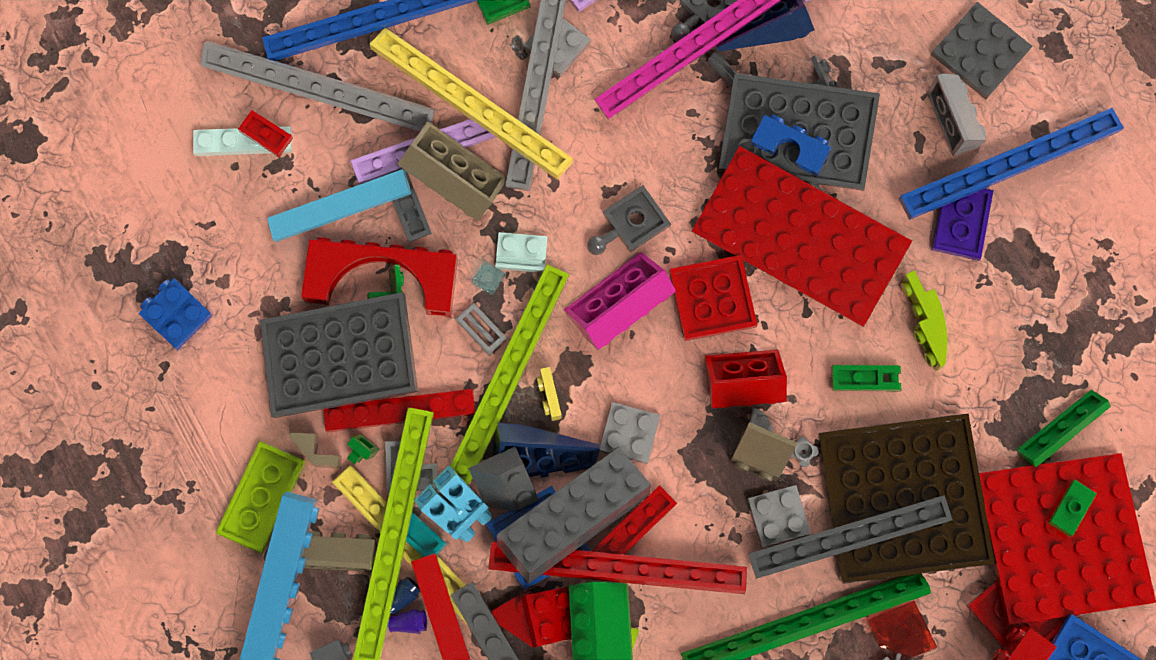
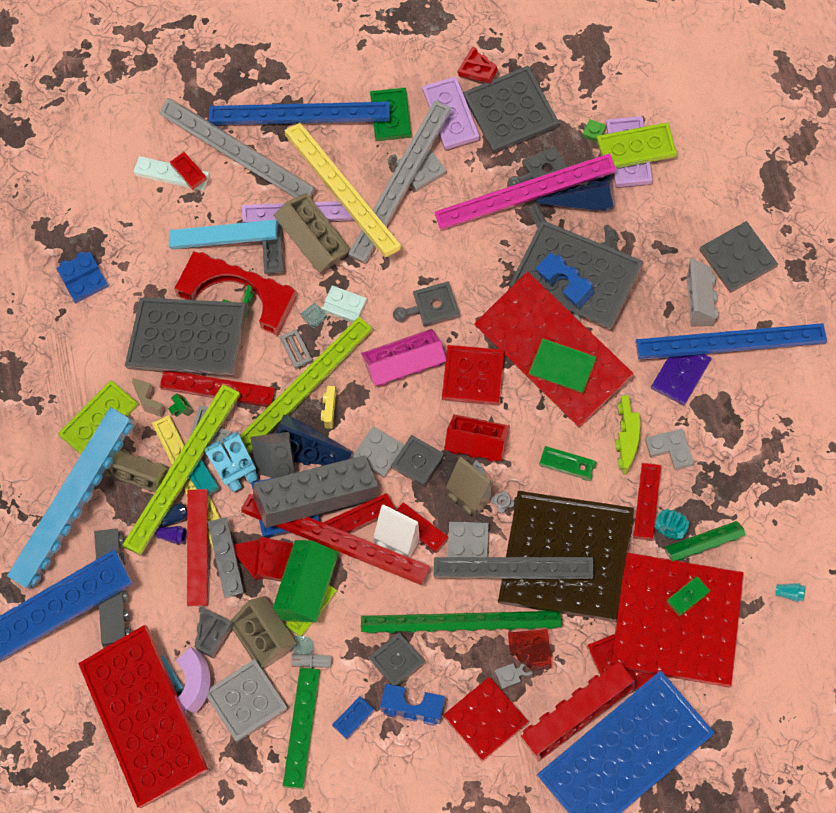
camera: 25 degrees right, 10 degrees down
none -> white slope [373,505,420,558]
none -> dark grey plate [391,435,444,487]
none -> red plate [396,502,449,553]
none -> green tile [529,339,597,393]
none -> red plate [633,463,661,541]
none -> light grey plate [645,428,694,471]
none -> teal gear [654,509,689,540]

